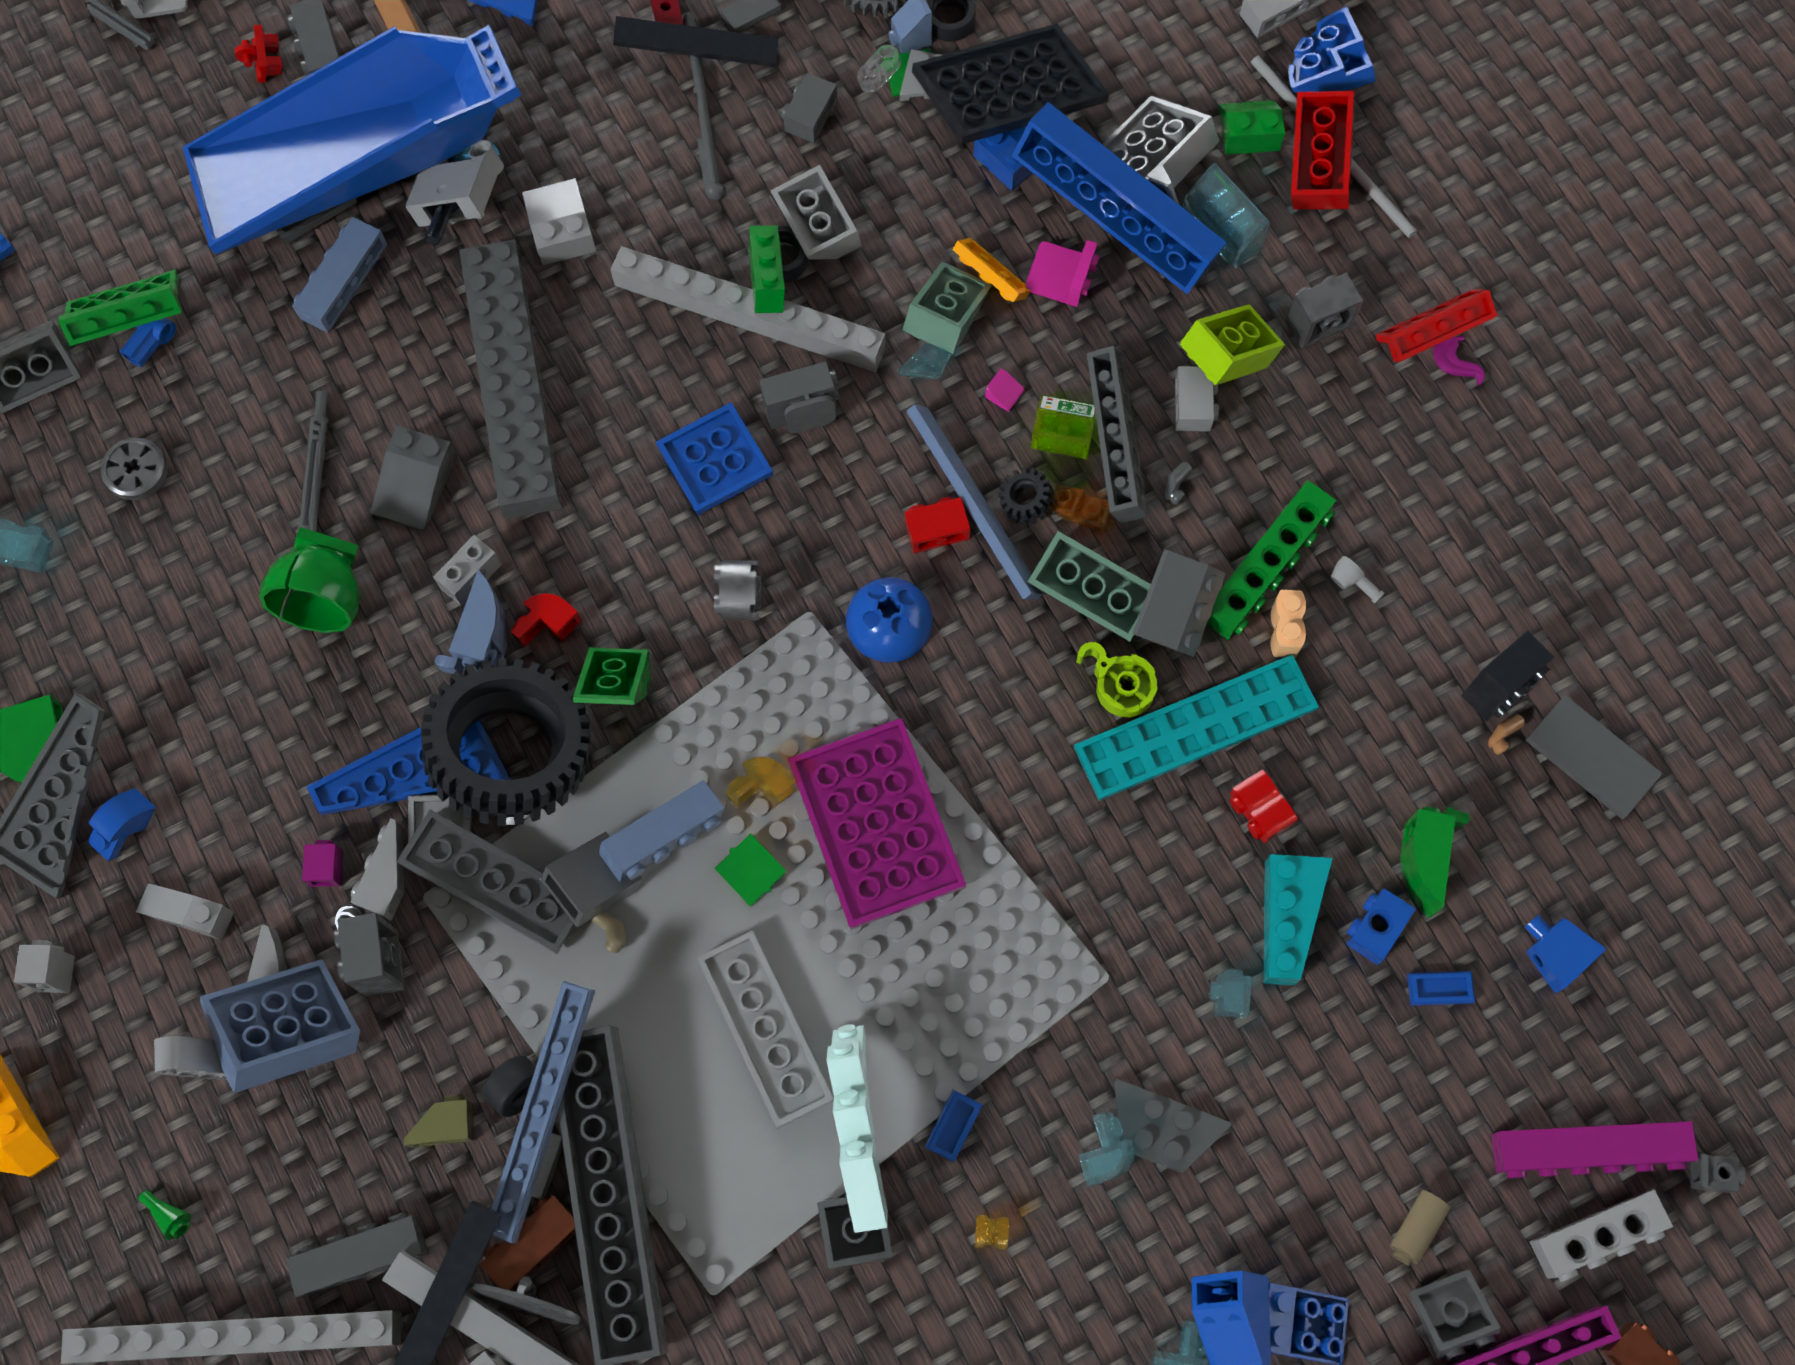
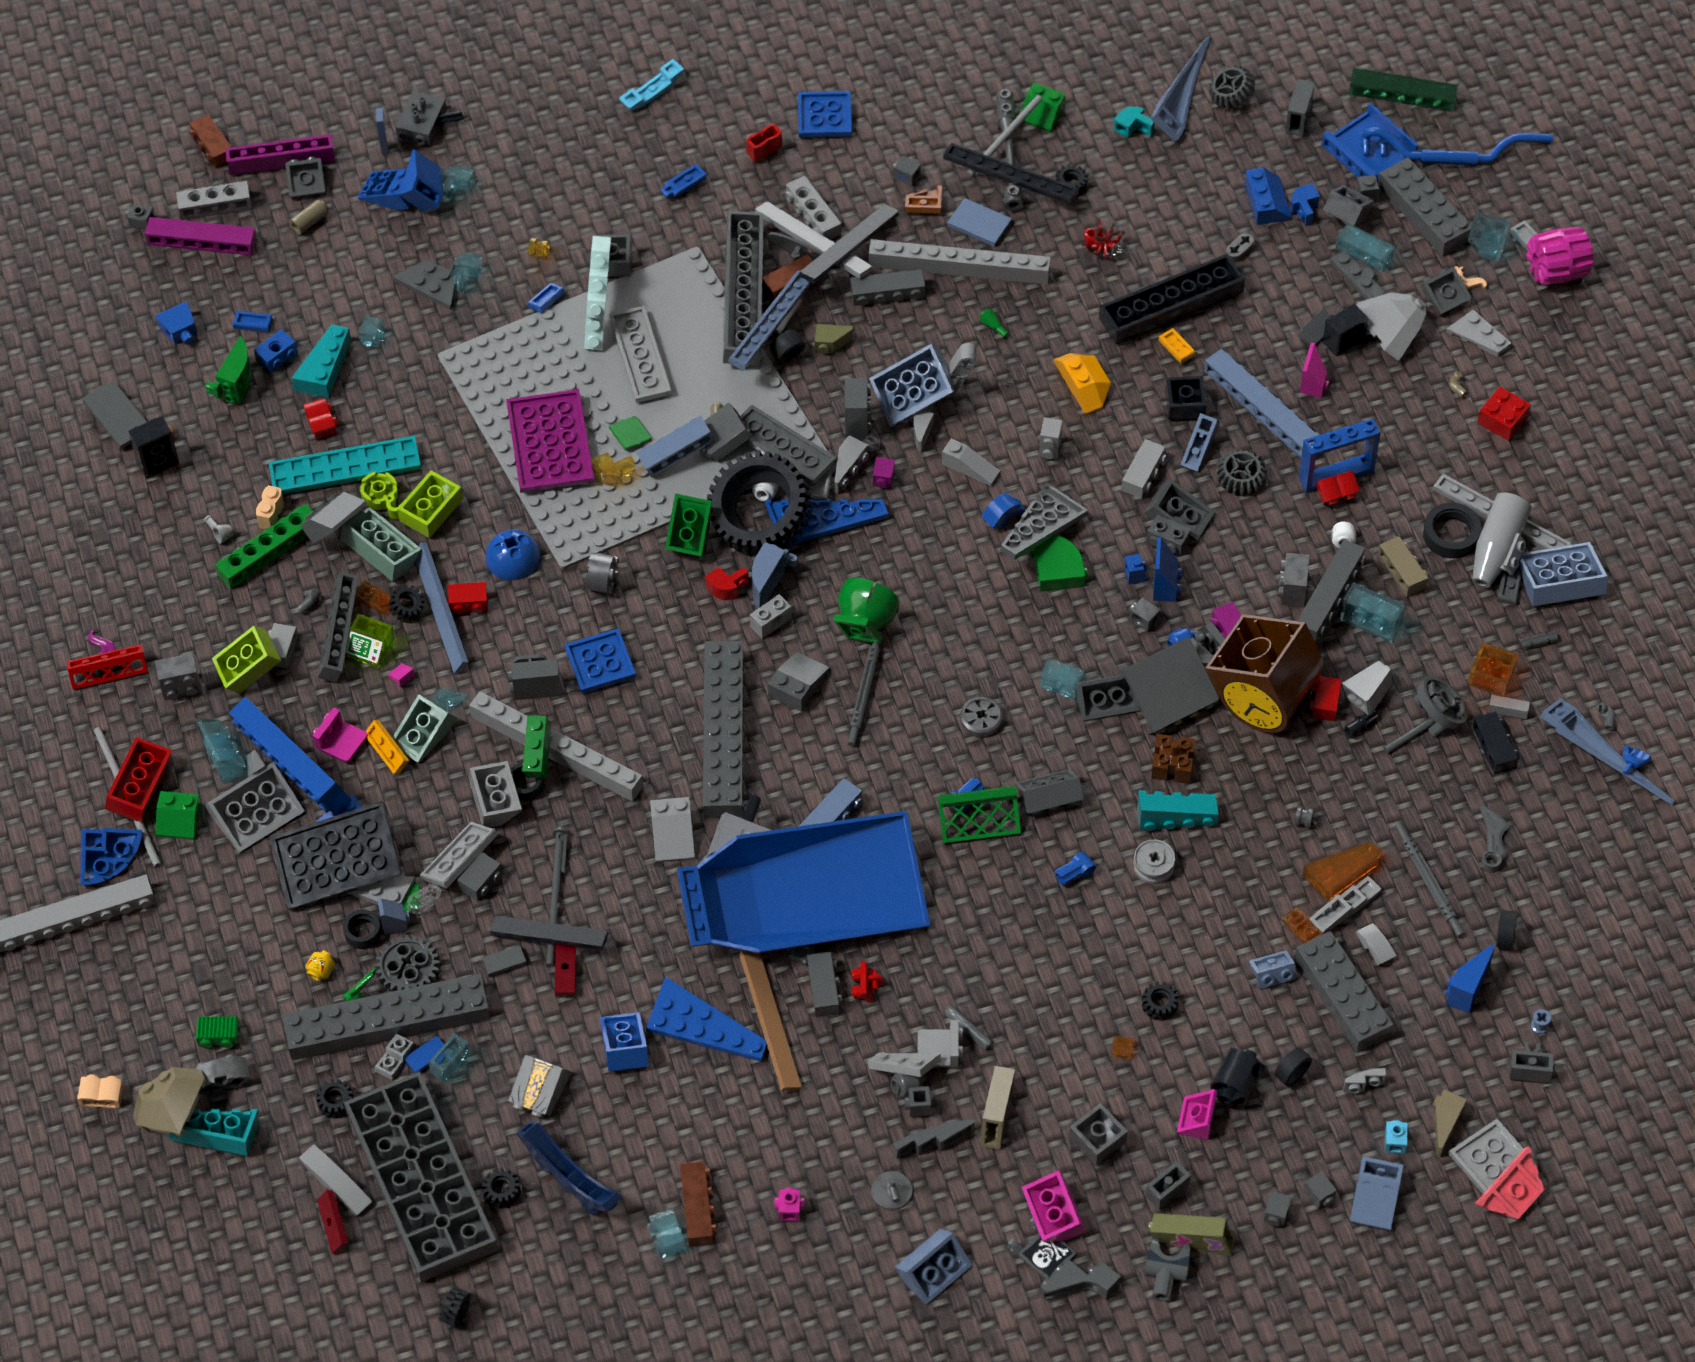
camera: 170 degrees left, 15 degrees down
none -> lime brick [397,470,463,538]
none -> light grey tile [420,822,498,888]

